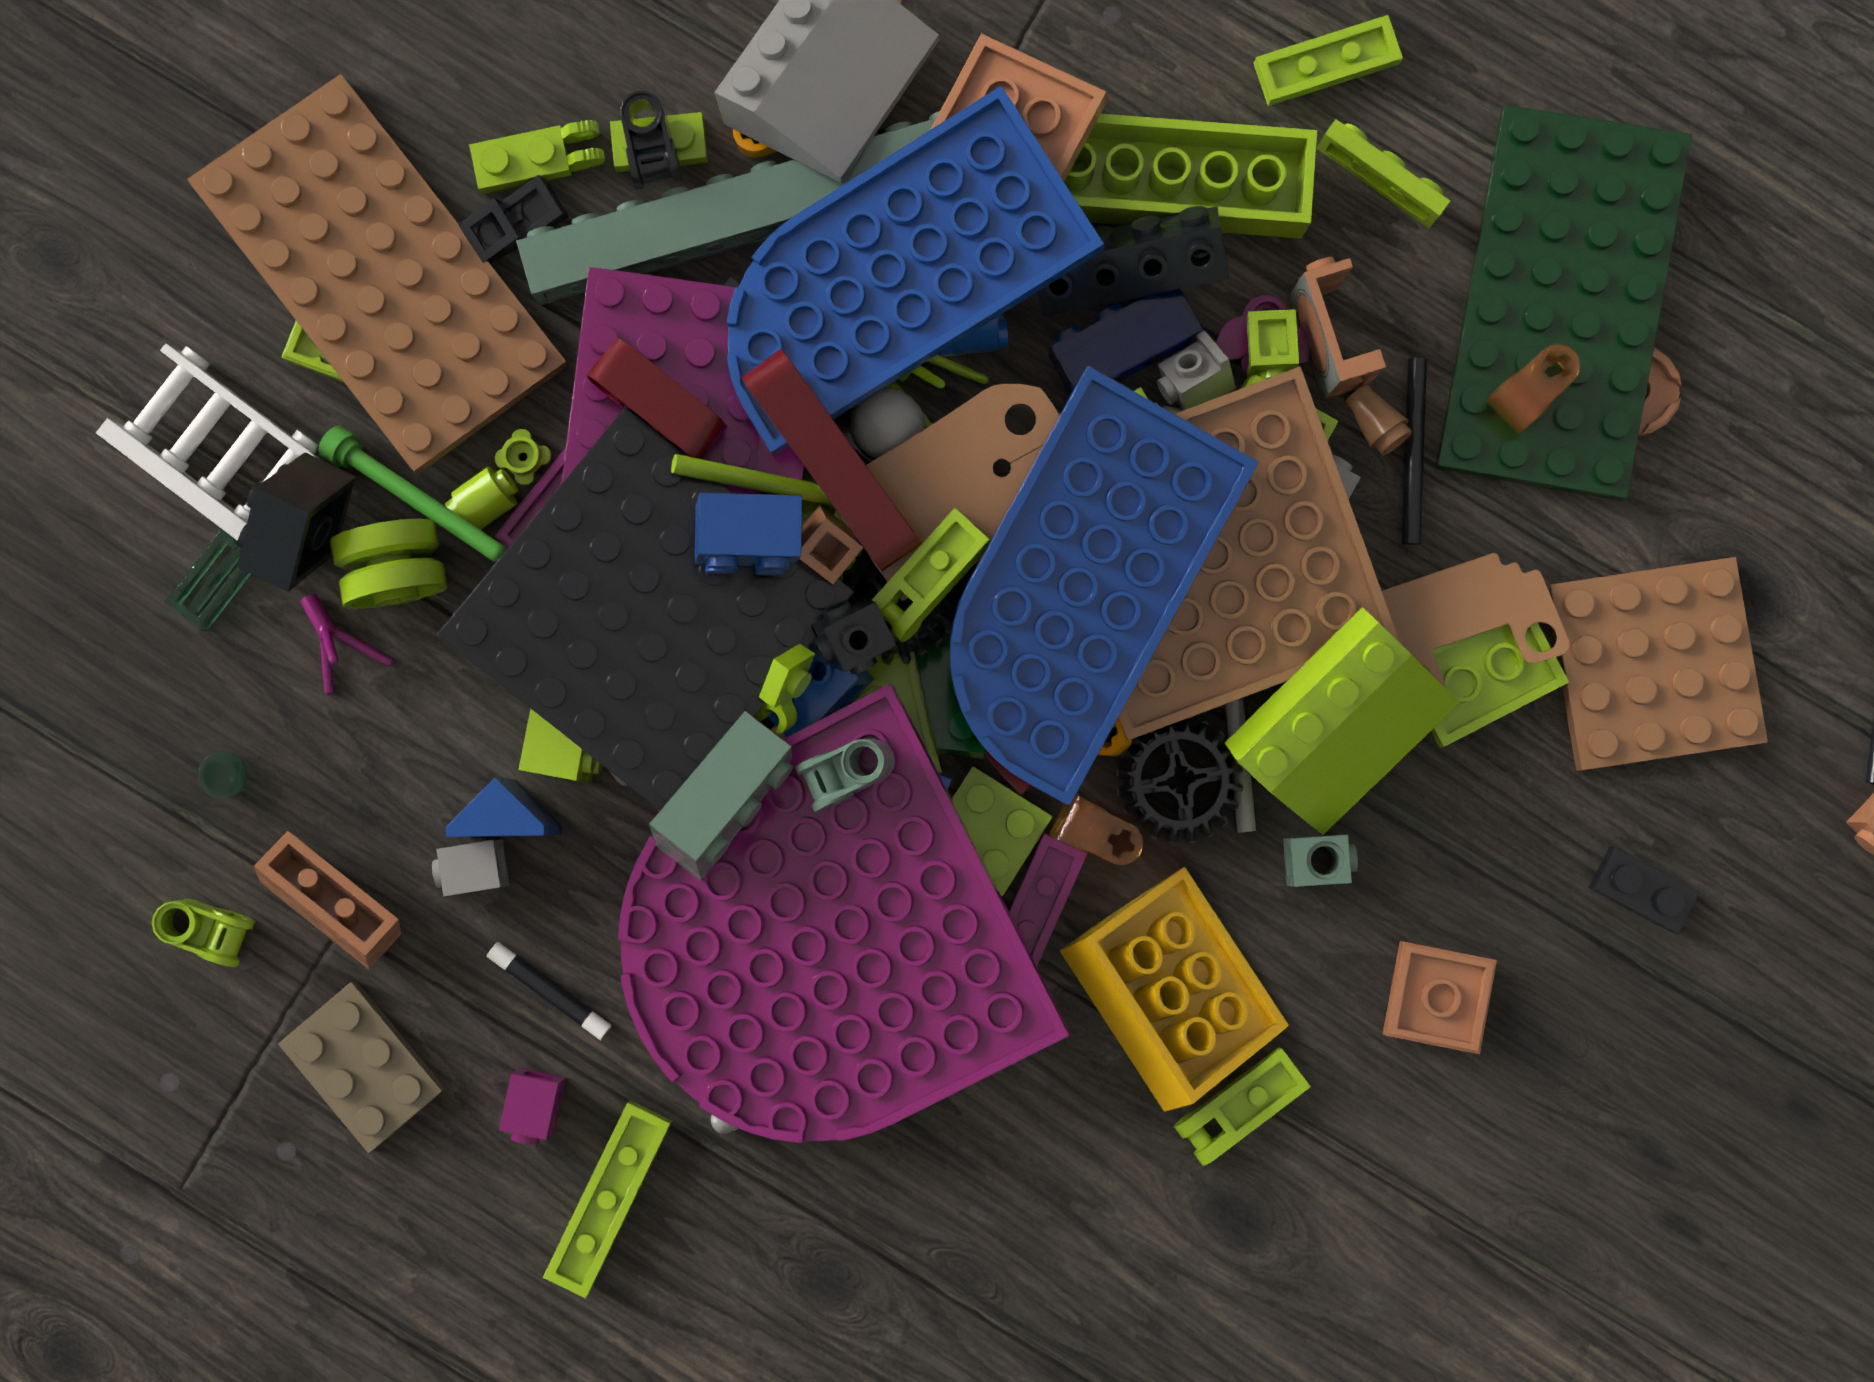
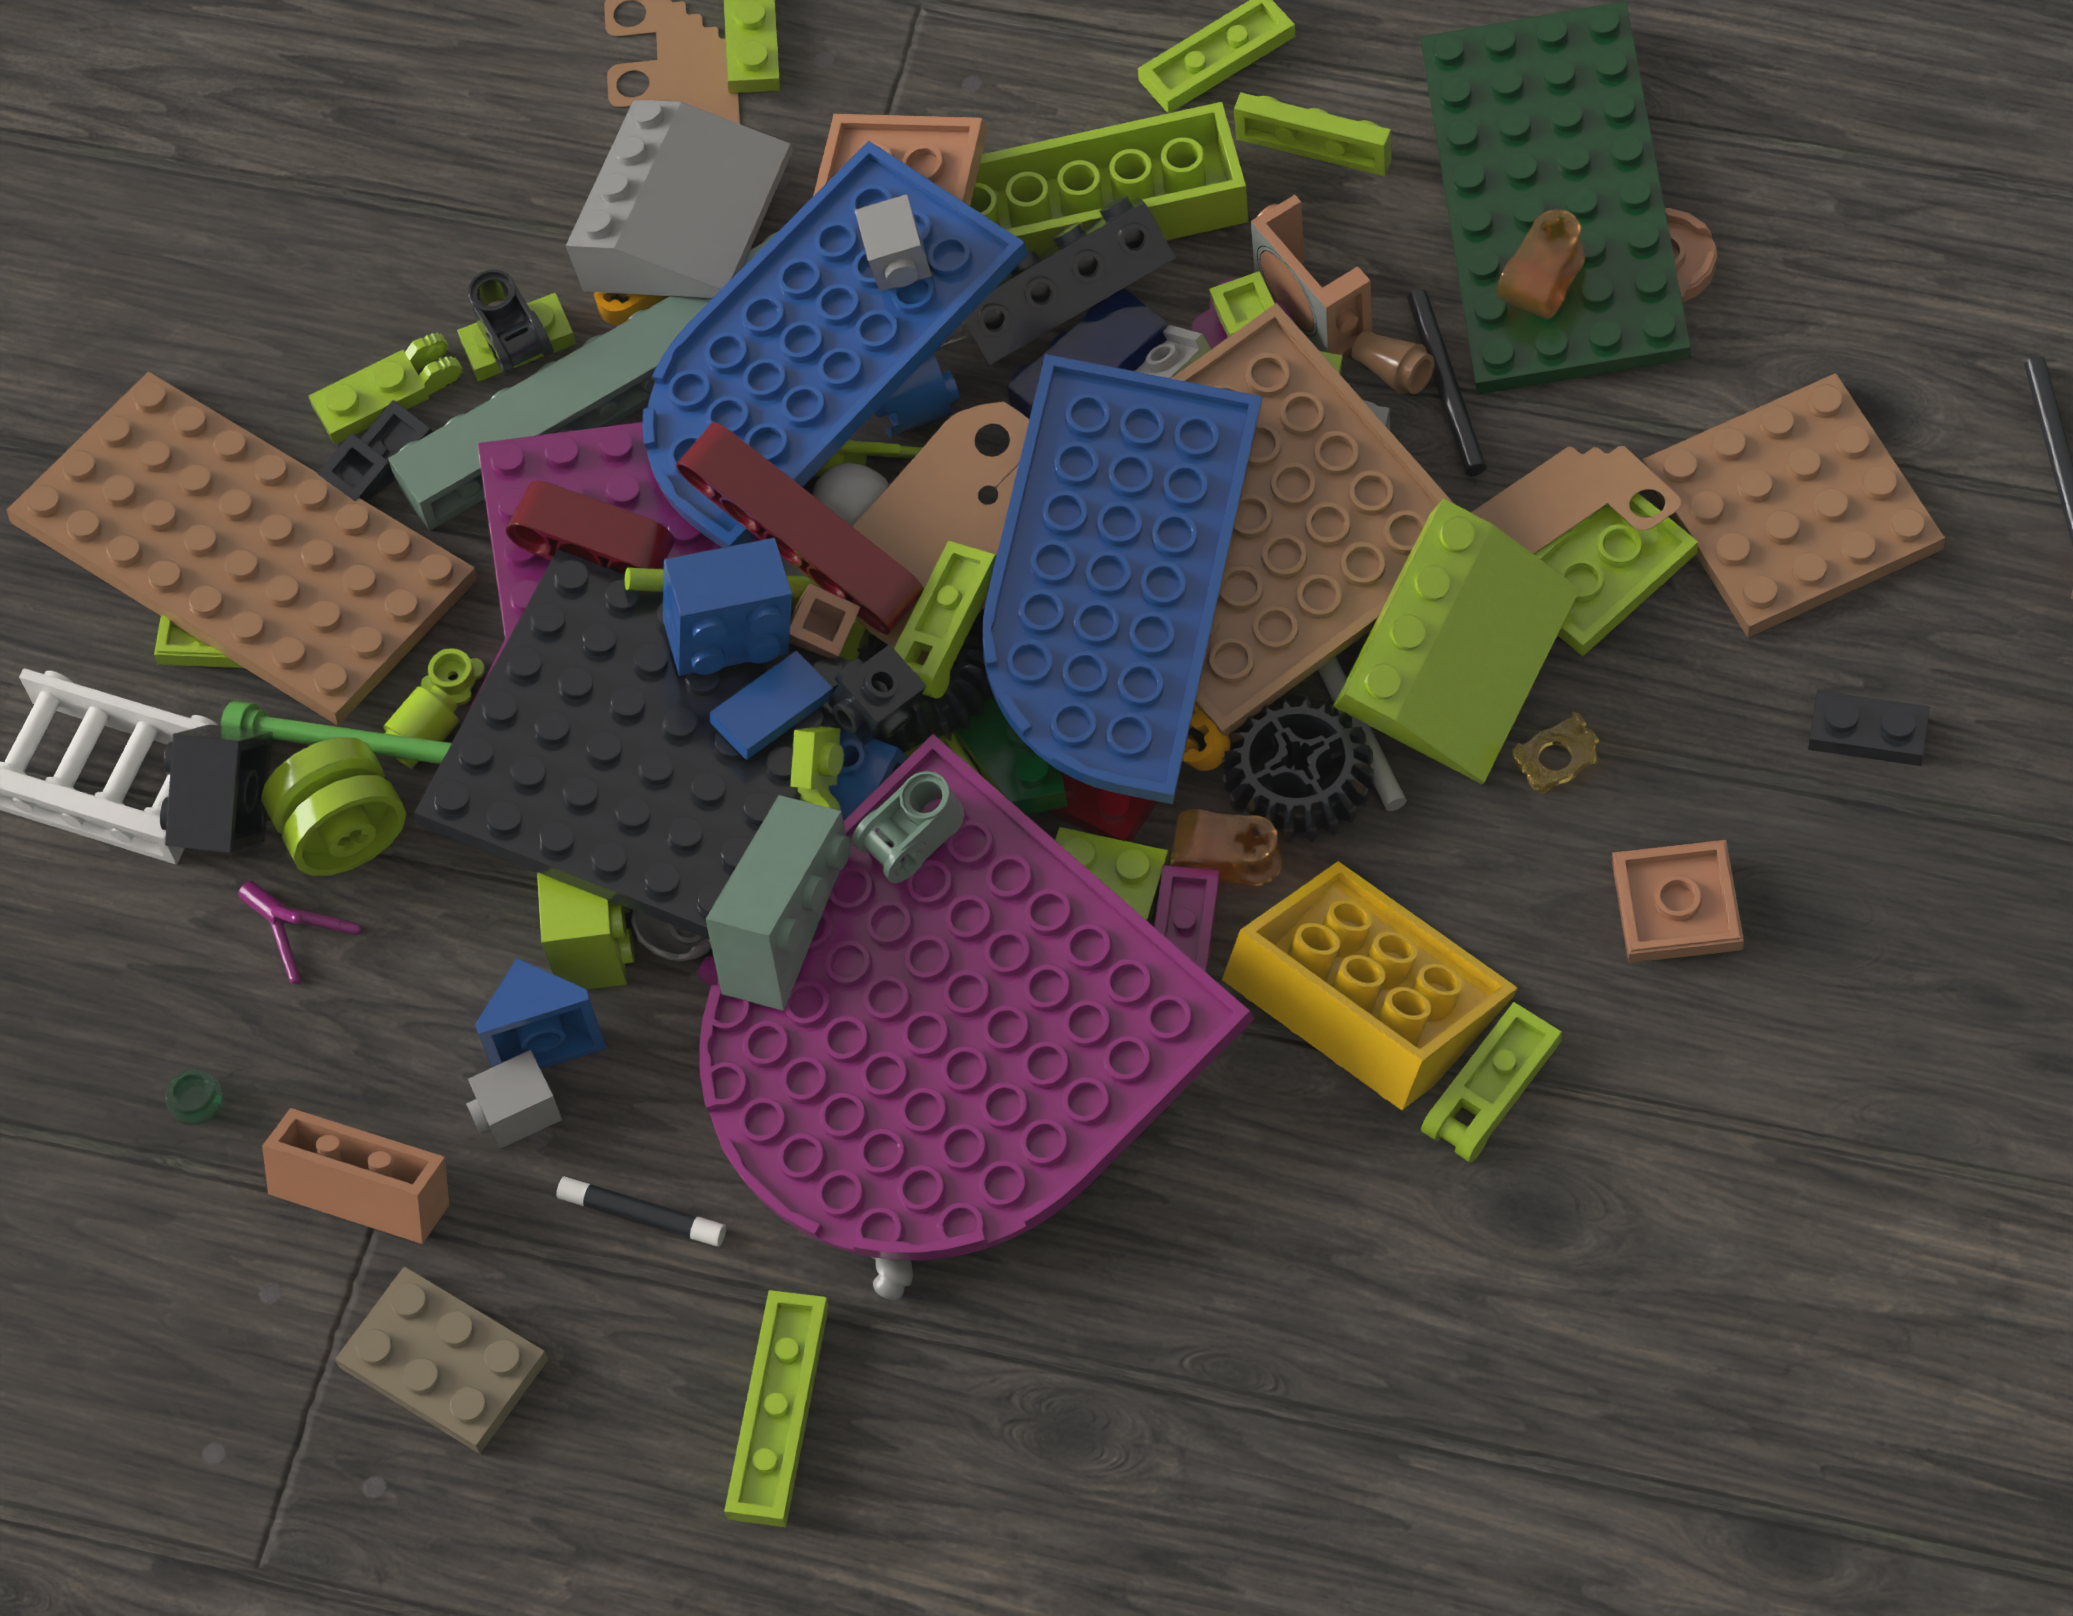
camera: 10 degrees left, 25 degrees down
lime piece [152,899,256,967] -> none
clear green tile [164,528,251,632] -> none
magenta brick [499,1068,567,1145] -> none
sand green brick [1283,835,1358,887] -> none
none -> blue tile [710,651,833,760]
none -> light grey brick [855,194,932,292]
none -> clear yellow piece [1512,712,1599,794]

